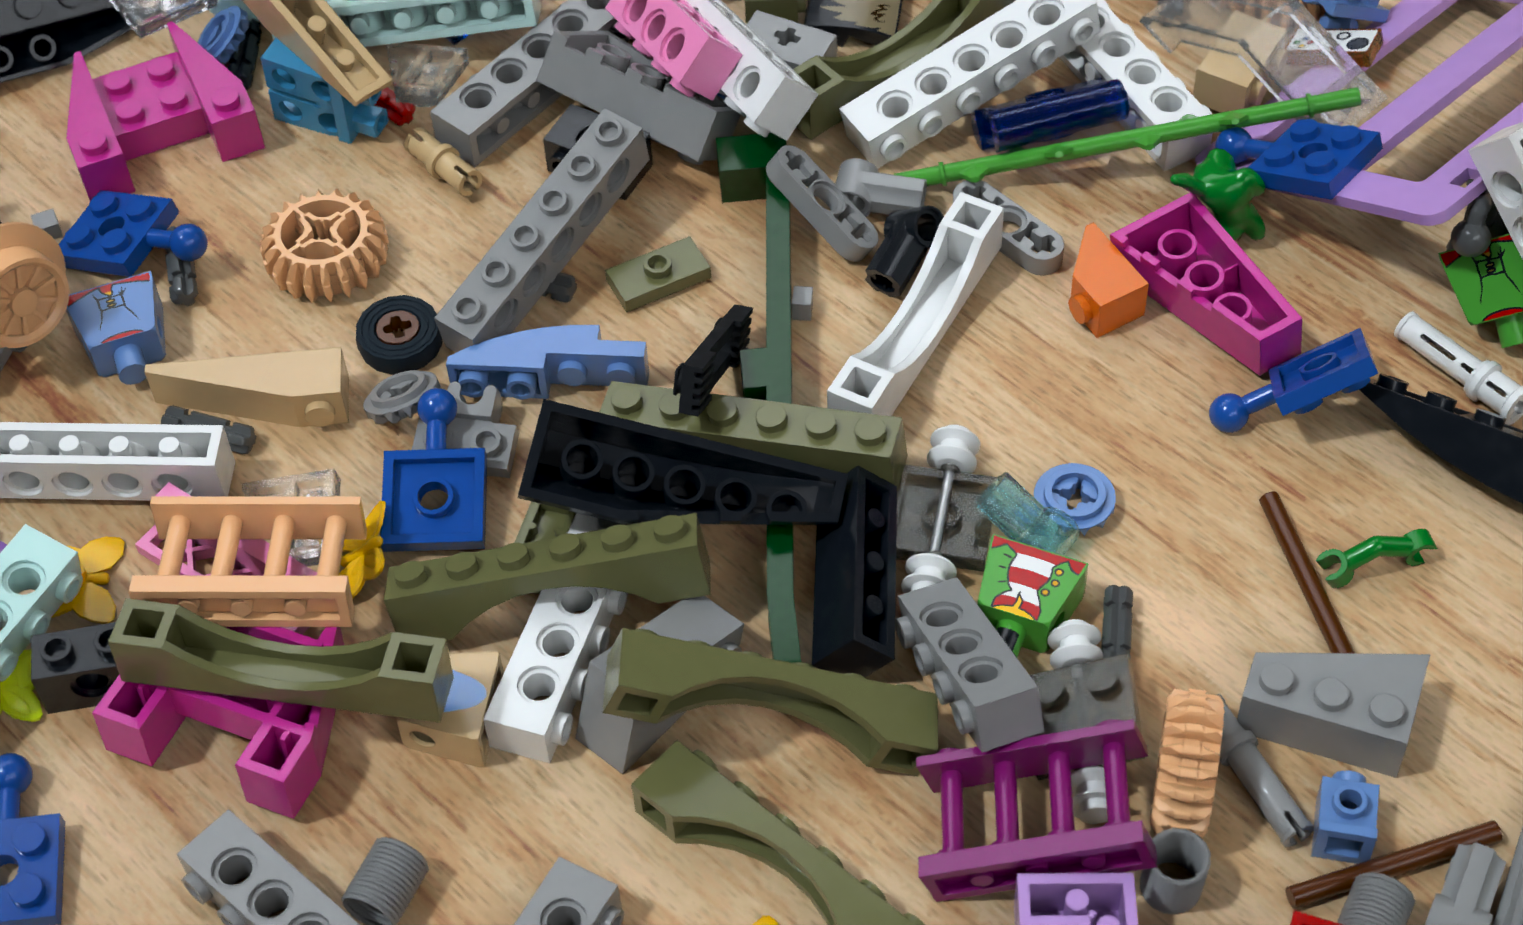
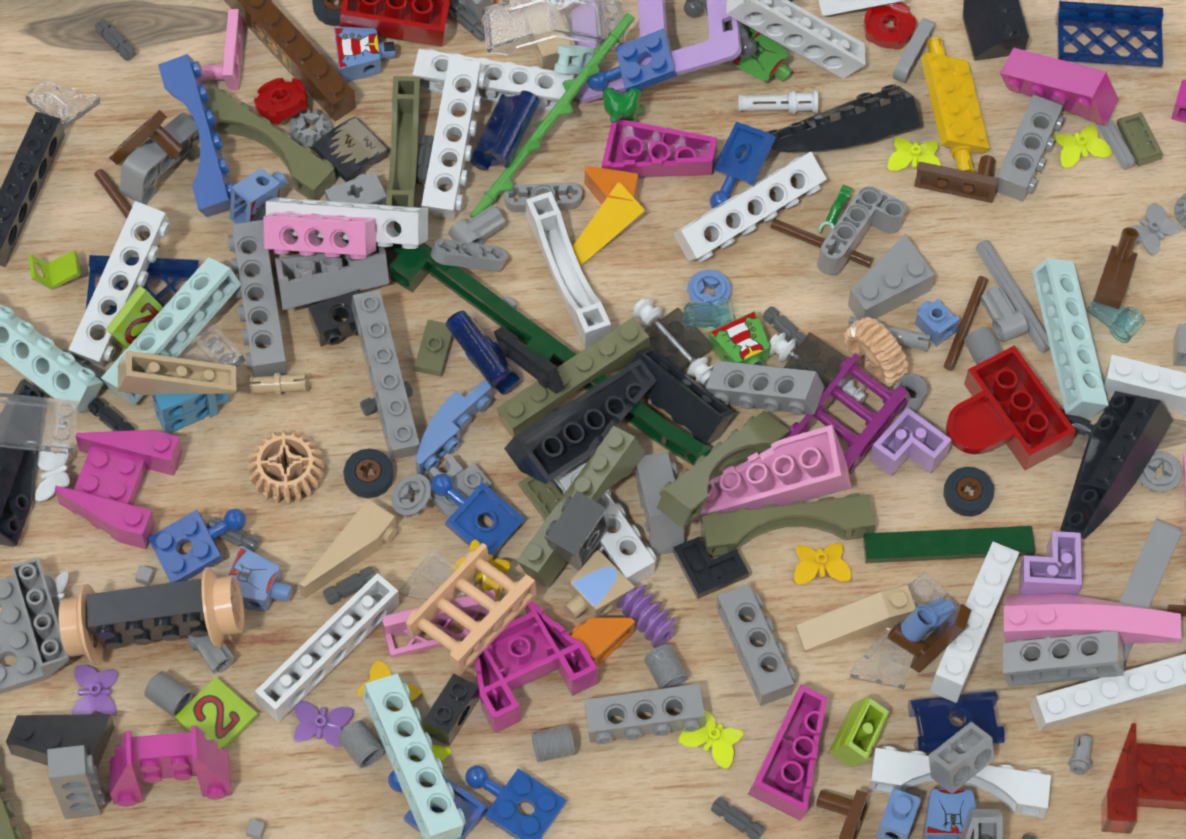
camera: 55 degrees left, 10 degrees up
olive arch [108,598,454,723] -> none
medium blue gear [198,6,249,64] -> none
black piece [865,206,944,297] -> none
none -> white piece [35,445,69,502]
none -> clear blue piece [445,310,521,395]
none -> light grey piece [532,725,575,762]
none -> dark grey slope [546,491,611,571]
none -> light aqua plate [554,44,595,74]
none -> orange slope [570,618,635,667]
none -> yellow sticker [572,183,644,266]
none -> medium lavender piece [616,584,677,648]
none -> white brick [673,152,827,262]
none -> black plate [673,536,749,599]
none -> bright pink wedge [692,425,851,522]
none -> light grey beam [817,186,906,275]

